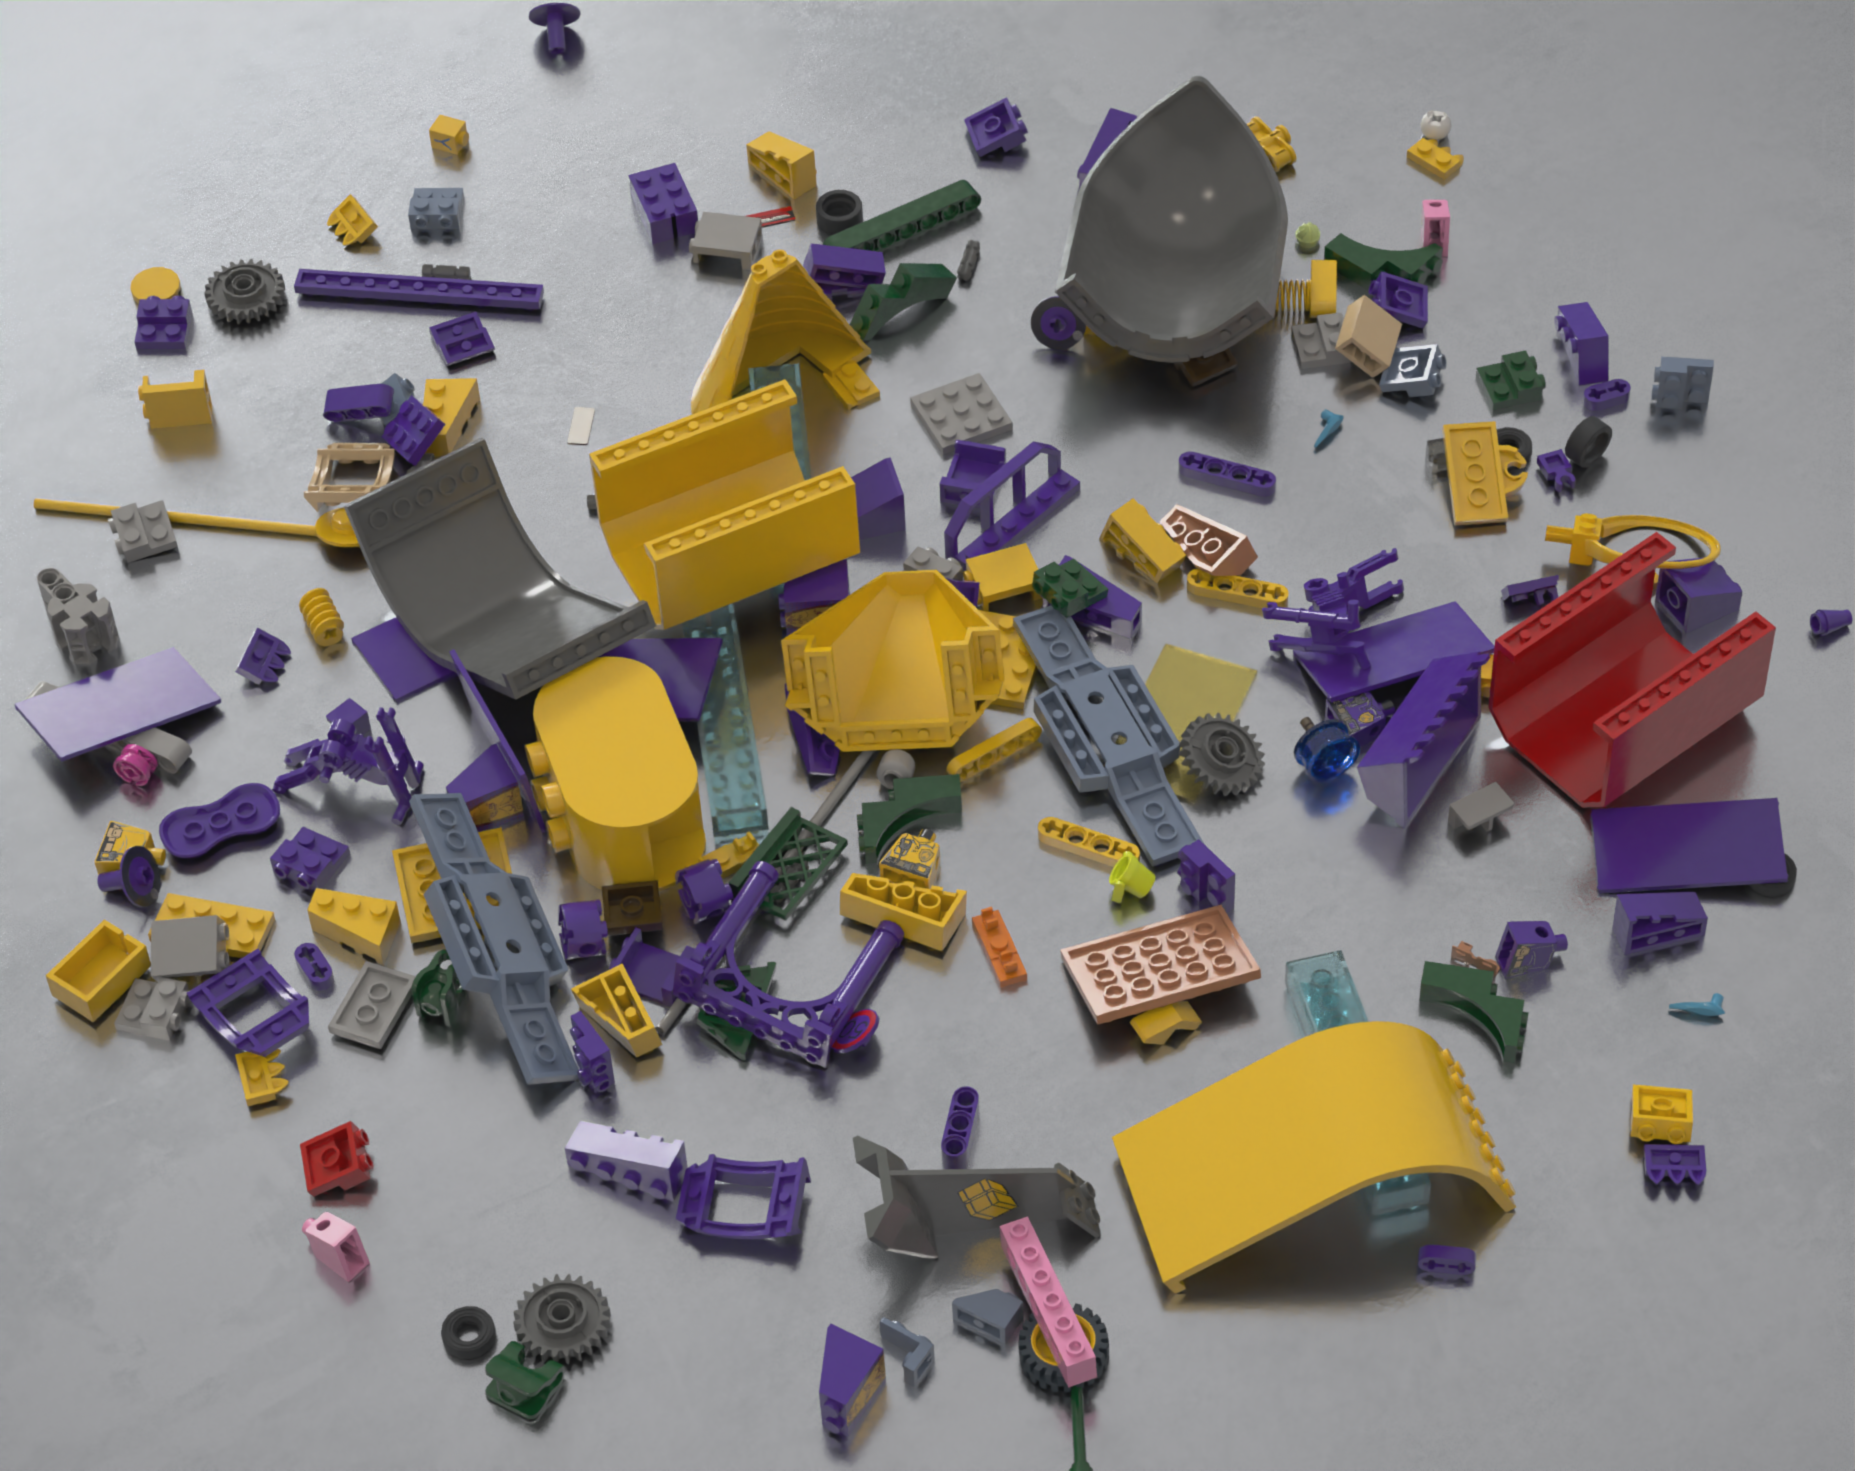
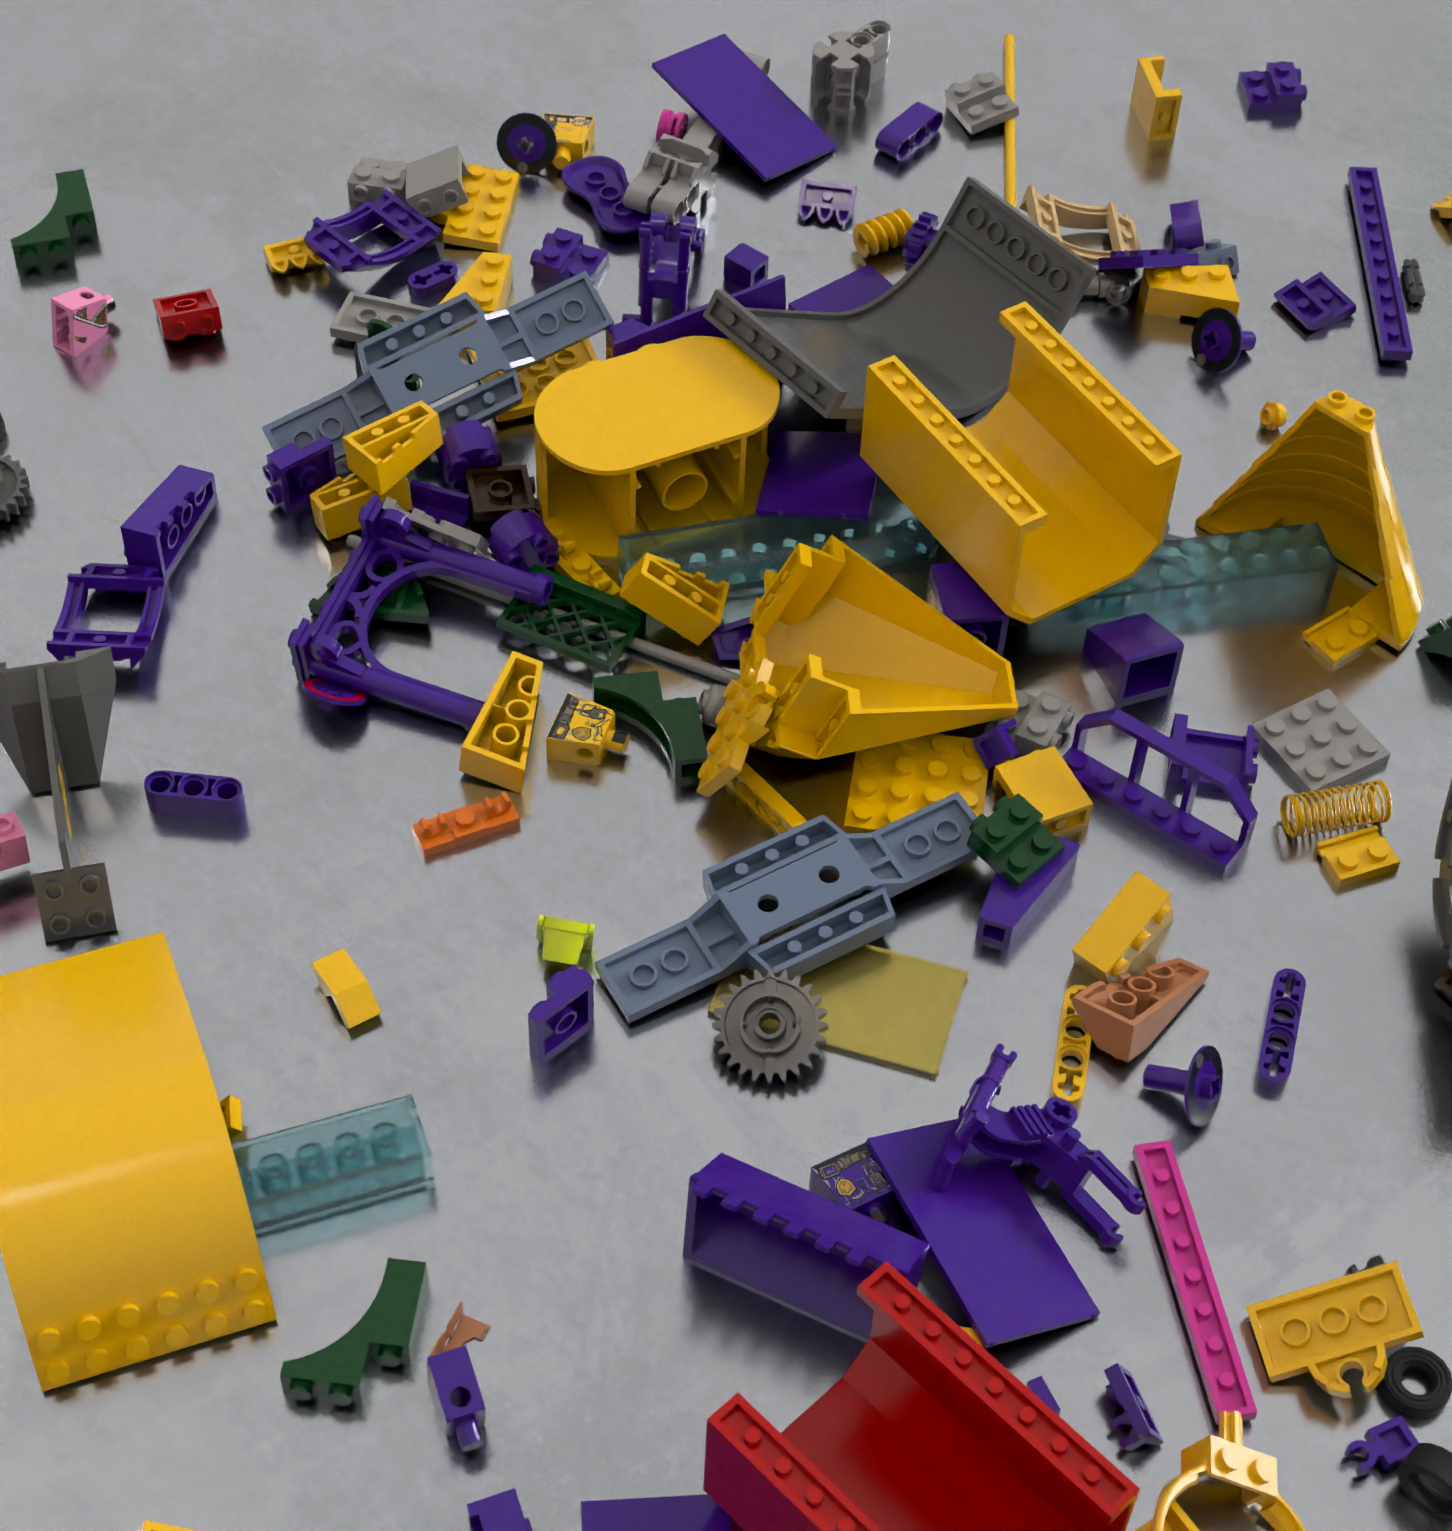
camera: 80 degrees right, 0 degrees up
yellow piece [45,919,151,1022] -> none
yellow tile [130,267,181,304] -> none
dark grey gear [204,259,286,324] -> none
white sticker [567,407,595,444] -> none
yellow beam [1038,817,1140,867] -> none
nougat plate [1060,905,1261,1025] -> none
clear blue wheel [1294,717,1360,783] -> none
dark azure bar [1314,409,1343,448] -> none
light grey panel [1448,782,1514,831] -> none
none -> dark green arch [10,169,98,269]
none -> yellow wedge [342,400,443,495]
none -> light grey wing [382,496,490,556]
none -> yellow wedge [619,552,730,646]
none -> light grey connector [623,133,718,225]
none -> yellow plate [697,658,782,798]
none -> dark purple beam [875,101,943,160]
none -> dark purple gear [902,211,939,272]
none -> dark pink plate [1132,1140,1257,1425]
none -> dark purple piece [1143,1045,1223,1127]
none -> piece [1191,308,1256,373]
none -> yellow plate [1260,401,1287,431]
none -> yellow piece [1280,780,1392,838]
none -> yellow plate [1314,825,1401,888]

